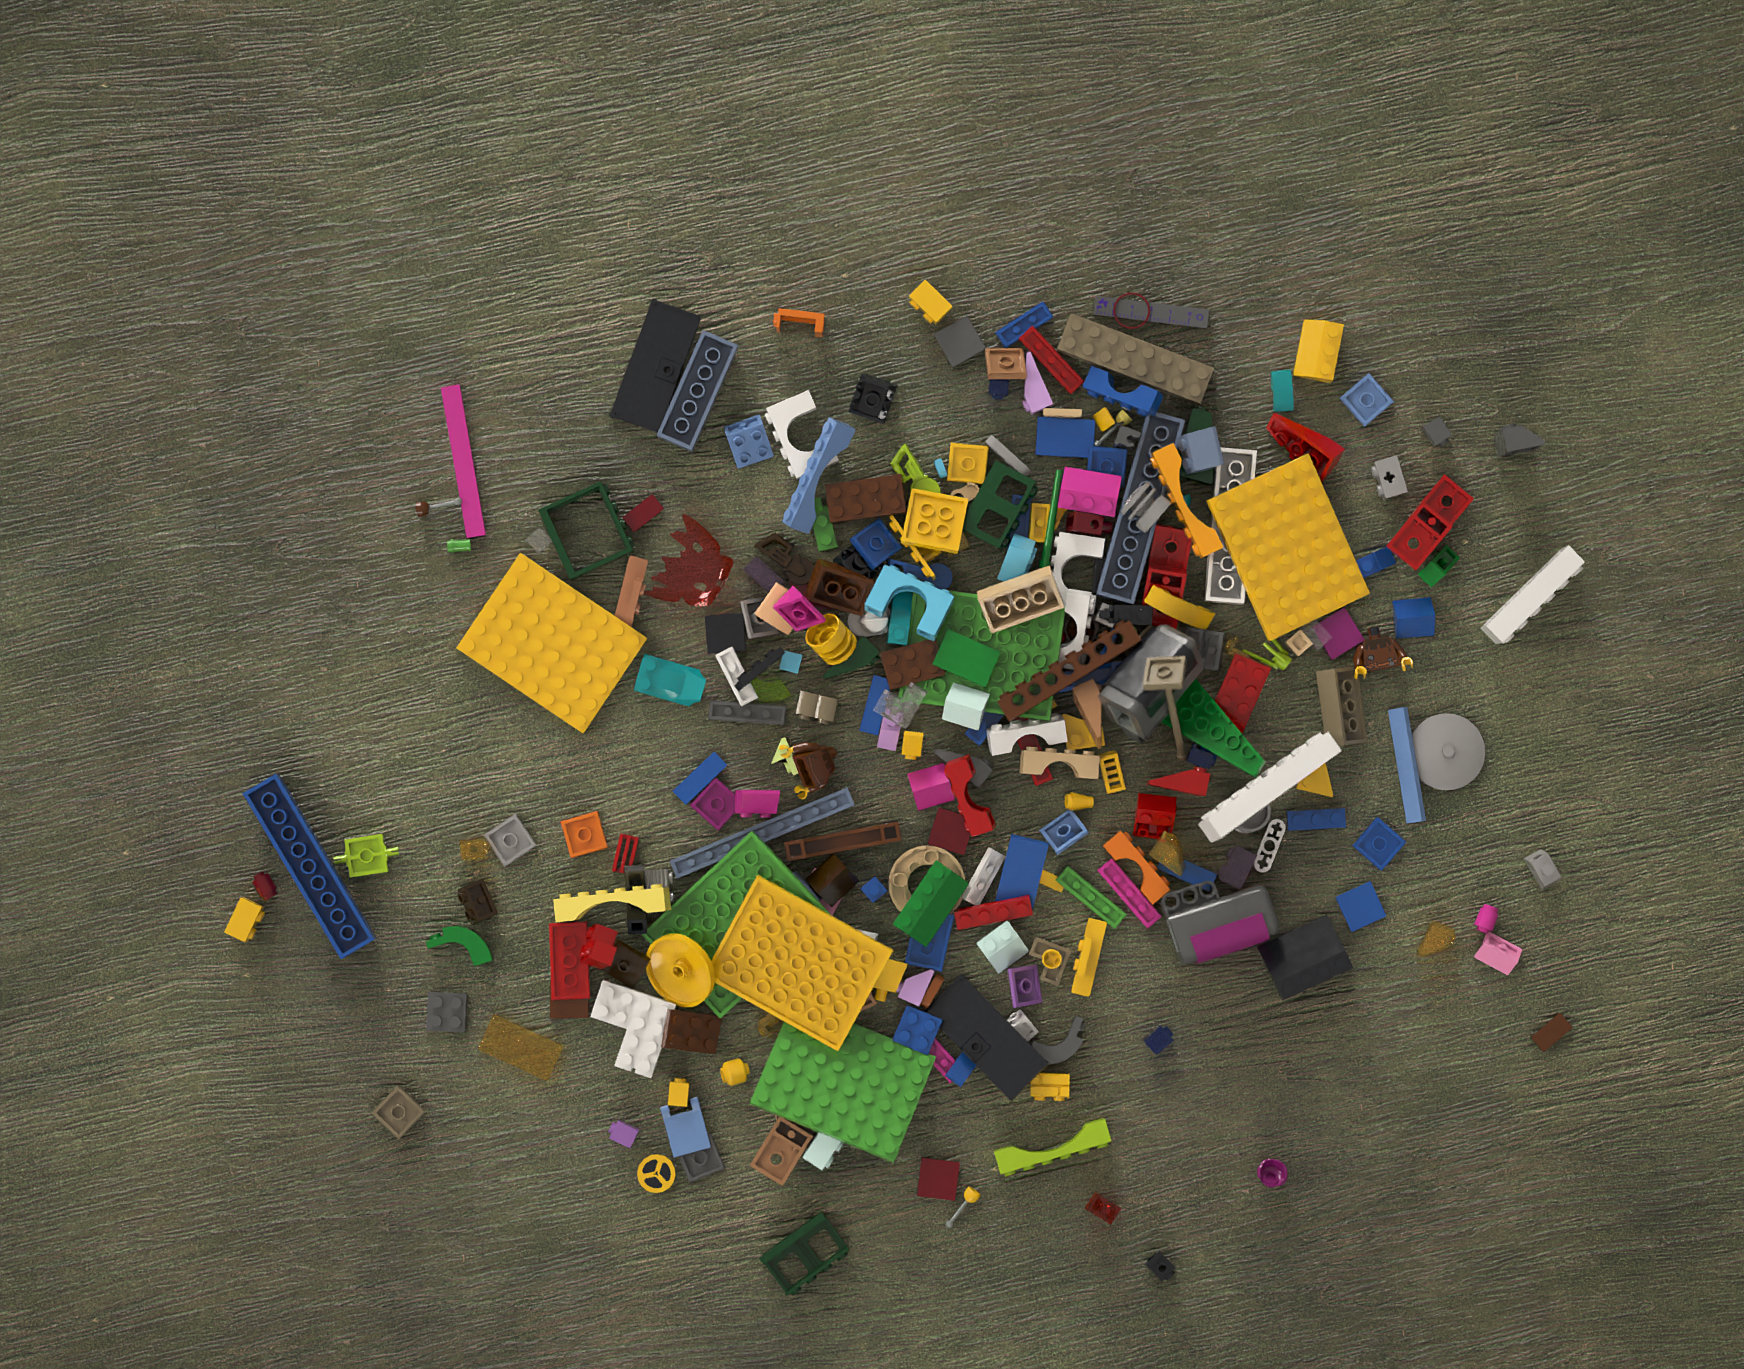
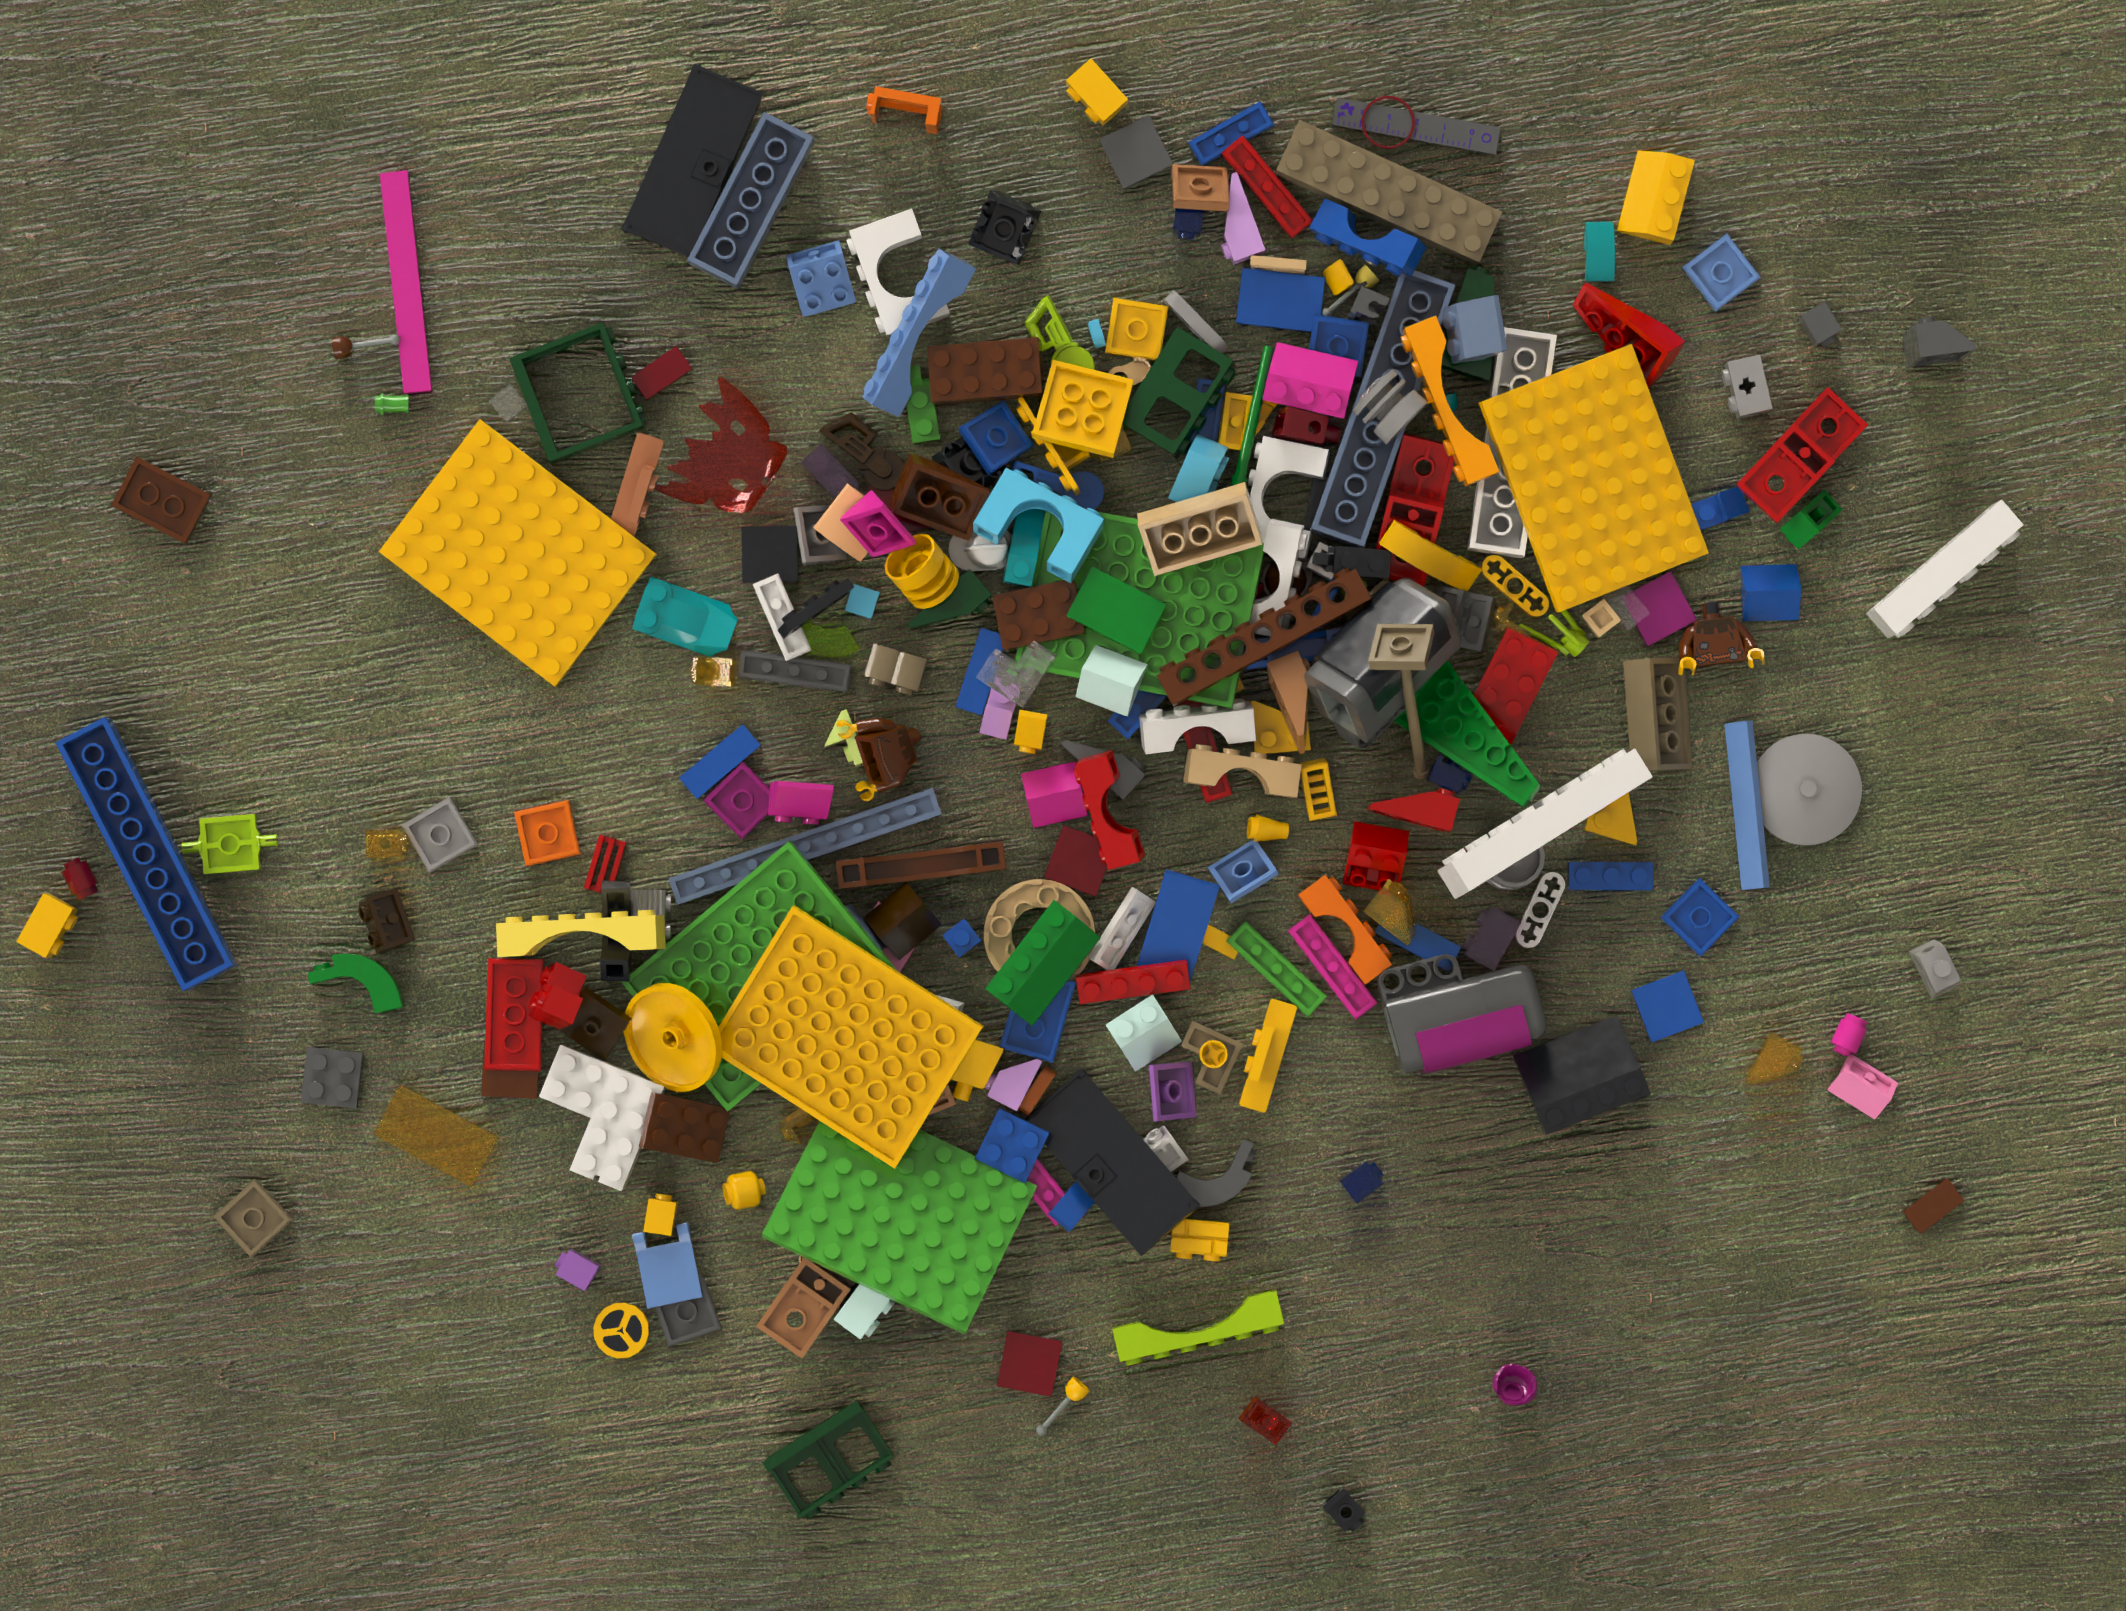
camera: 10 degrees right, 0 degrees up
none -> reddish brown plate [111,456,212,545]
none -> clear yellow bracket [690,656,736,687]
none -> yellow beam [1481,555,1549,618]

